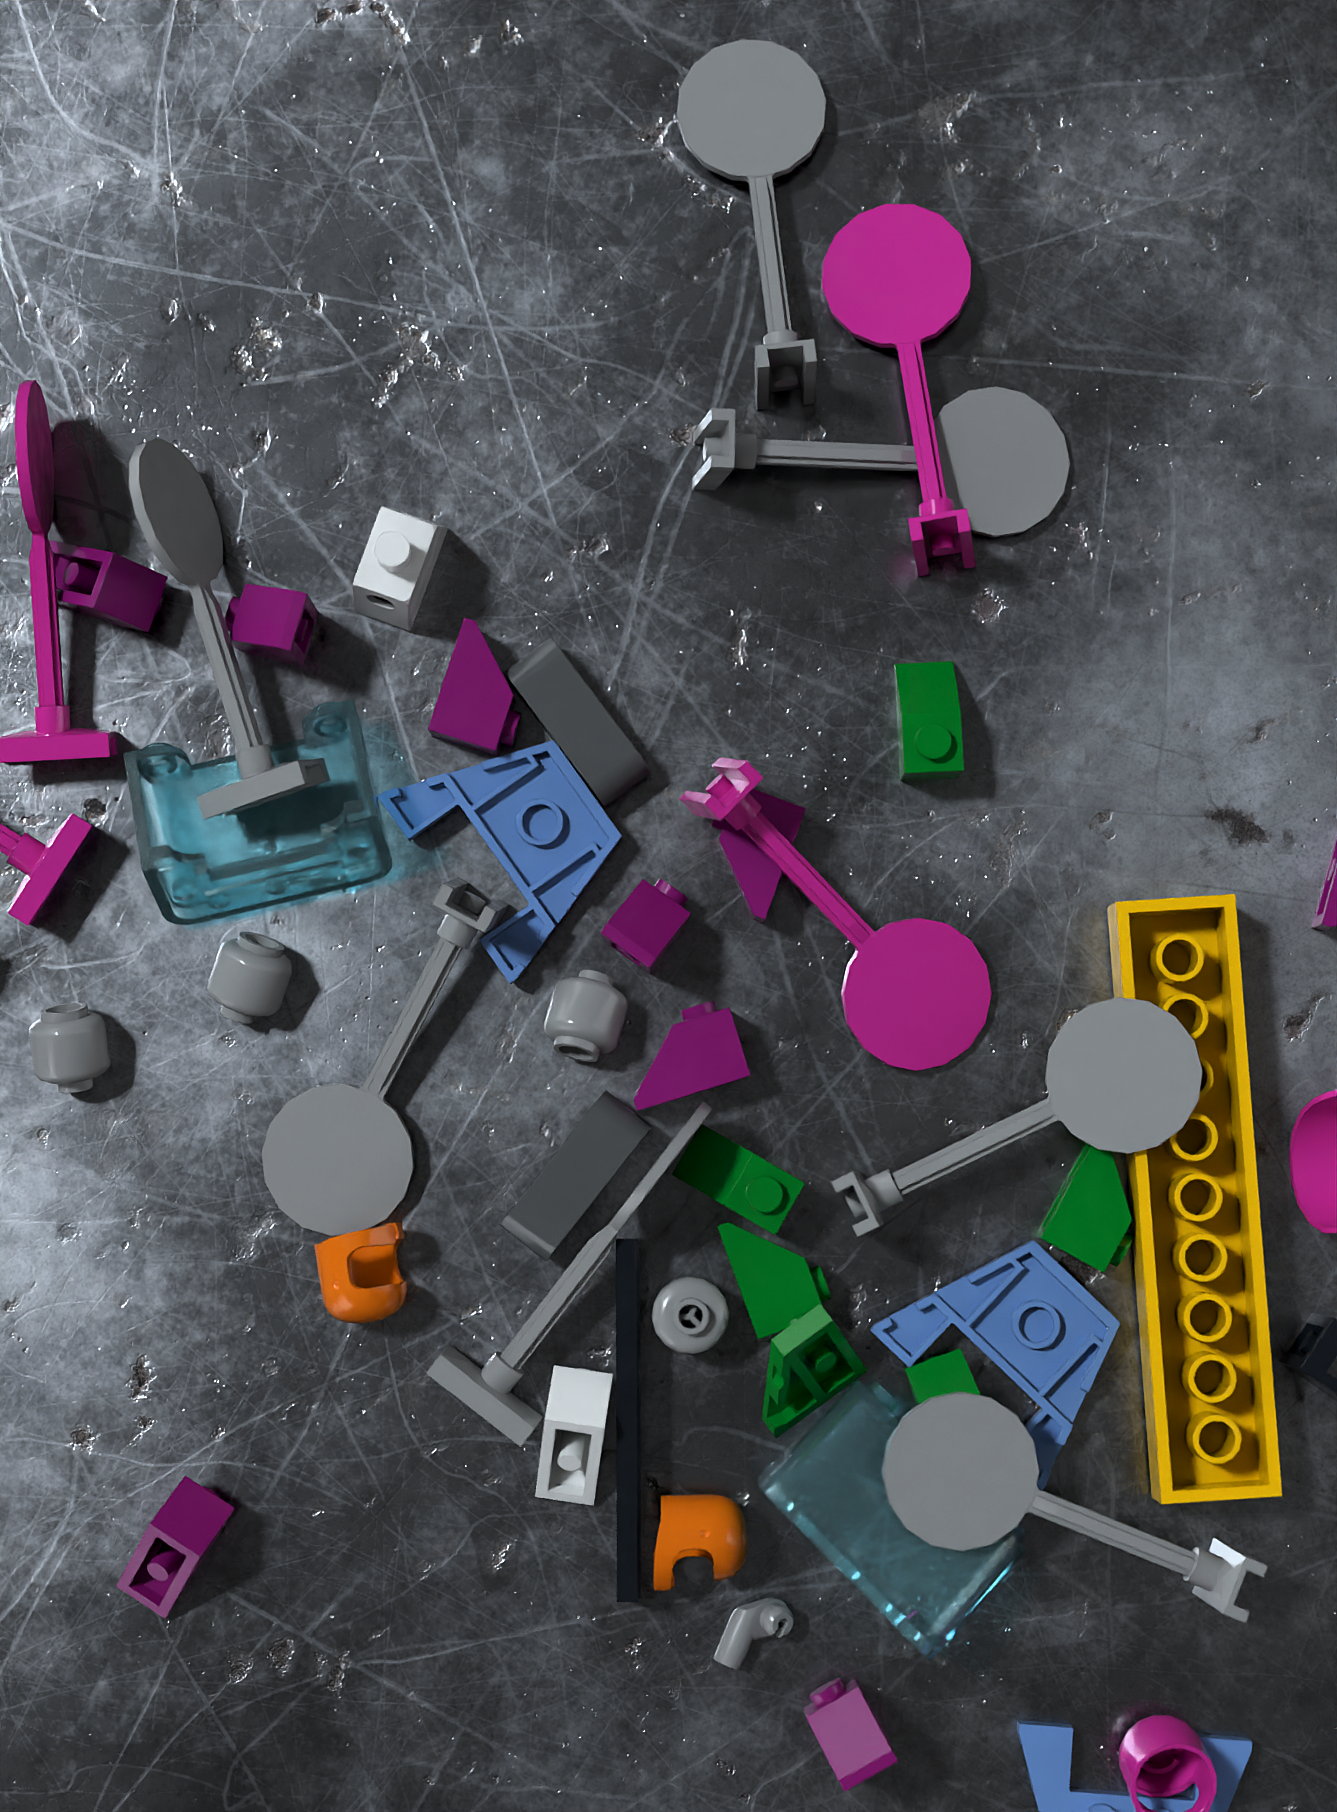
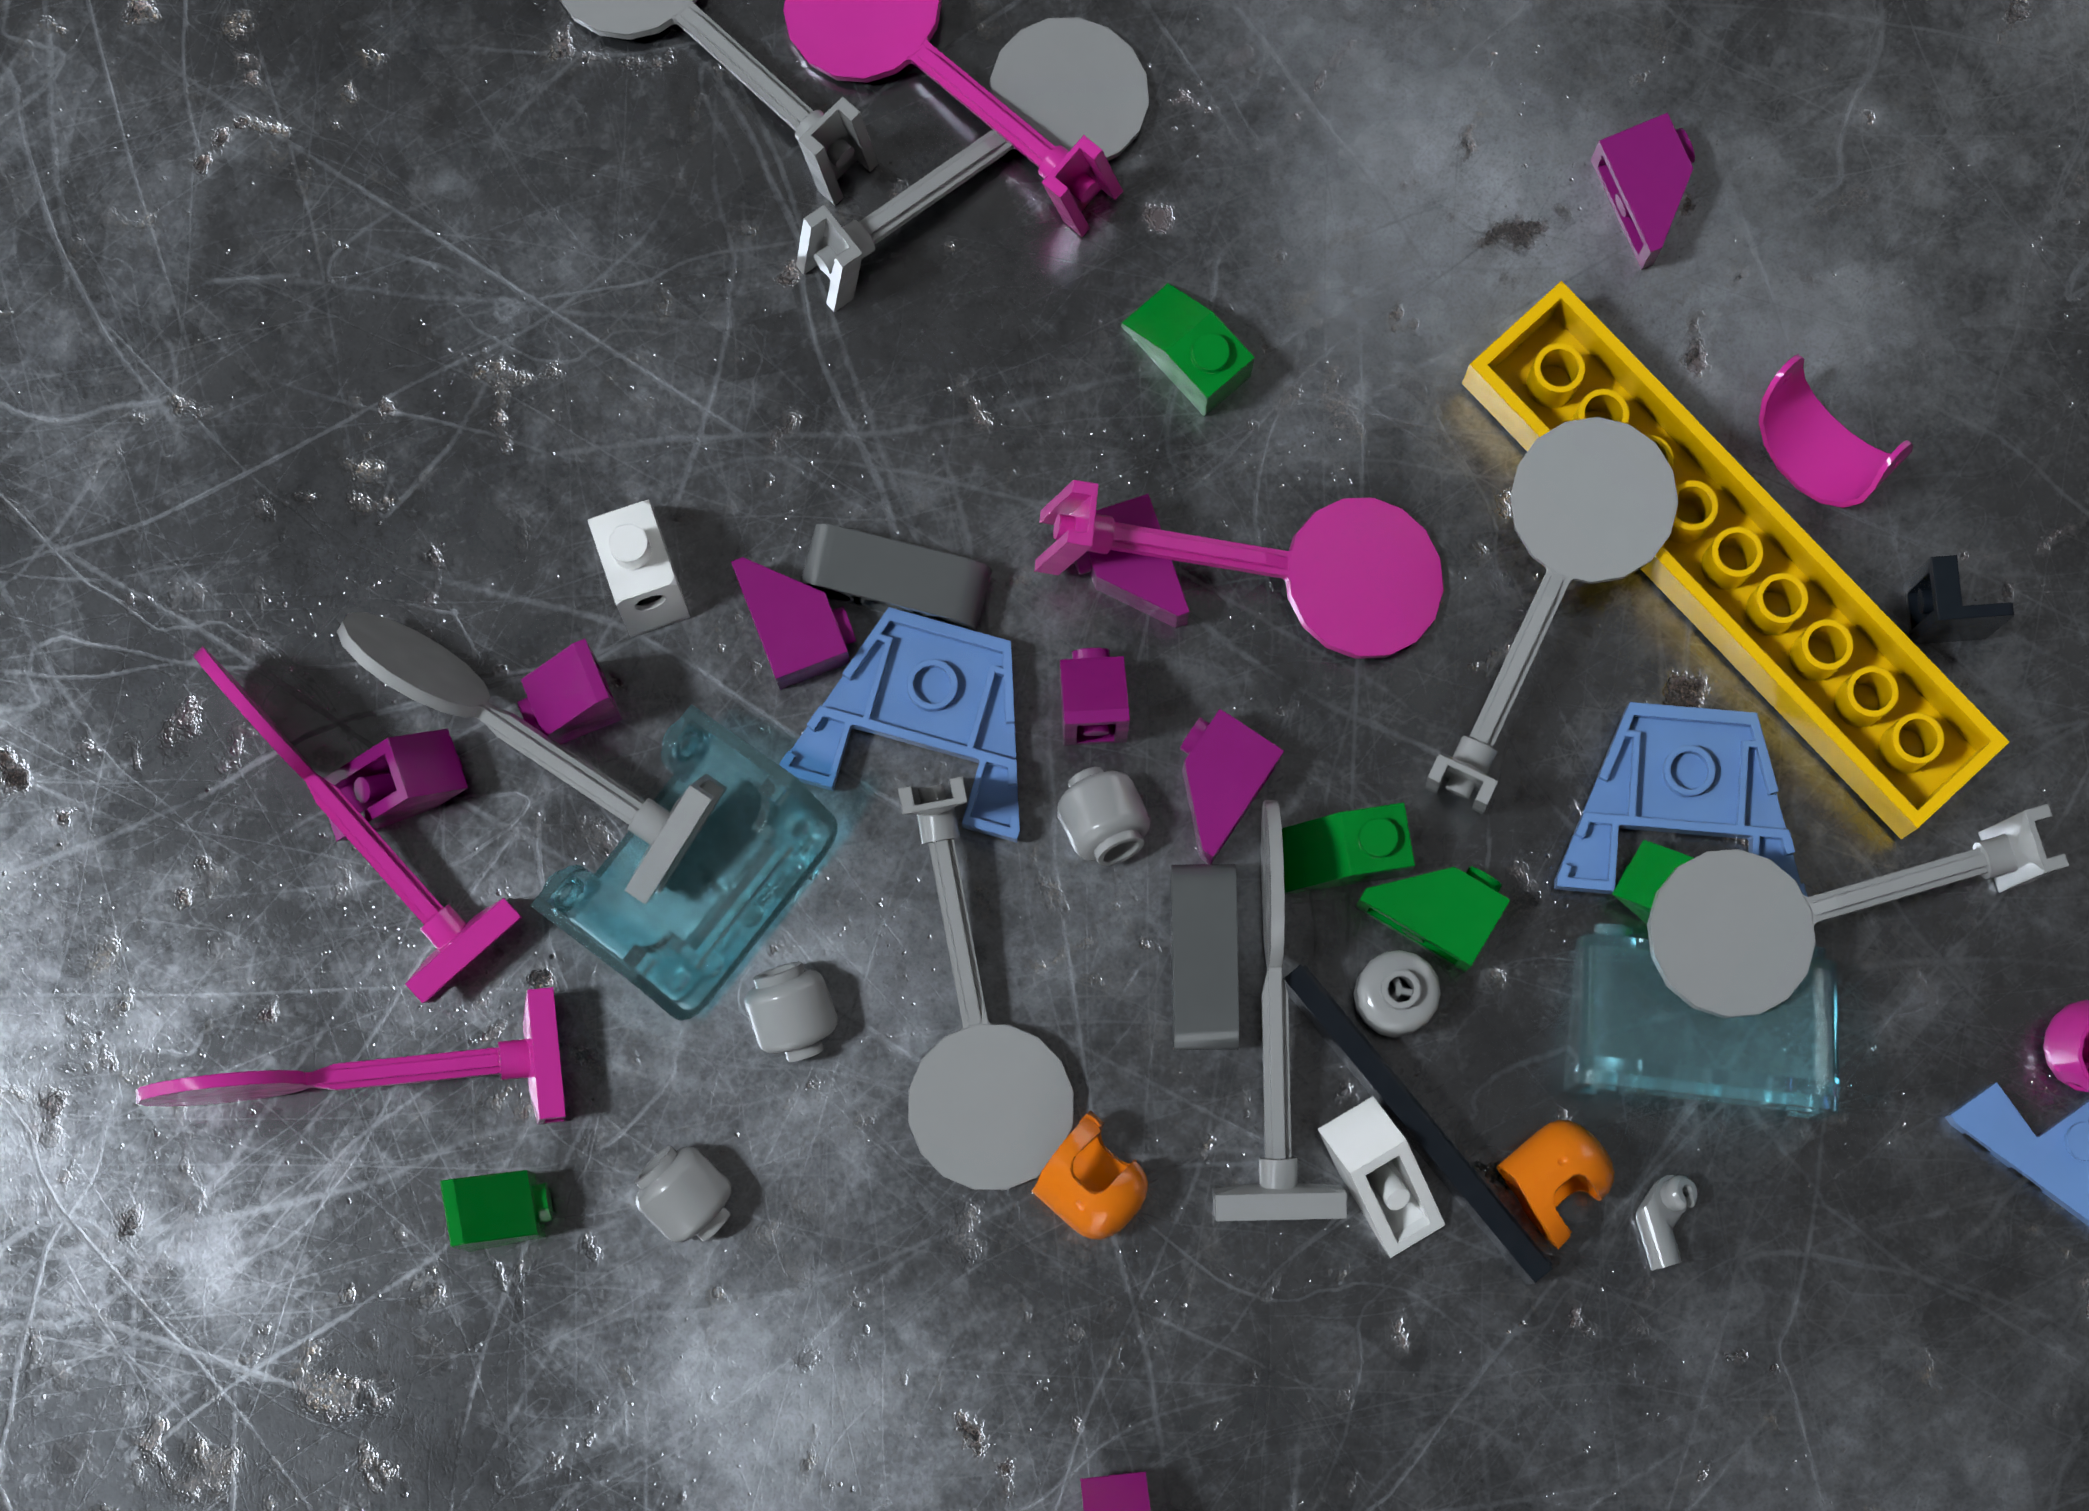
camera: 40 degrees left, 5 degrees down
green wing [762,1304,868,1439] -> none
magenta slope [804,1678,898,1792] -> none
green slope [1035,1143,1134,1273] -> none

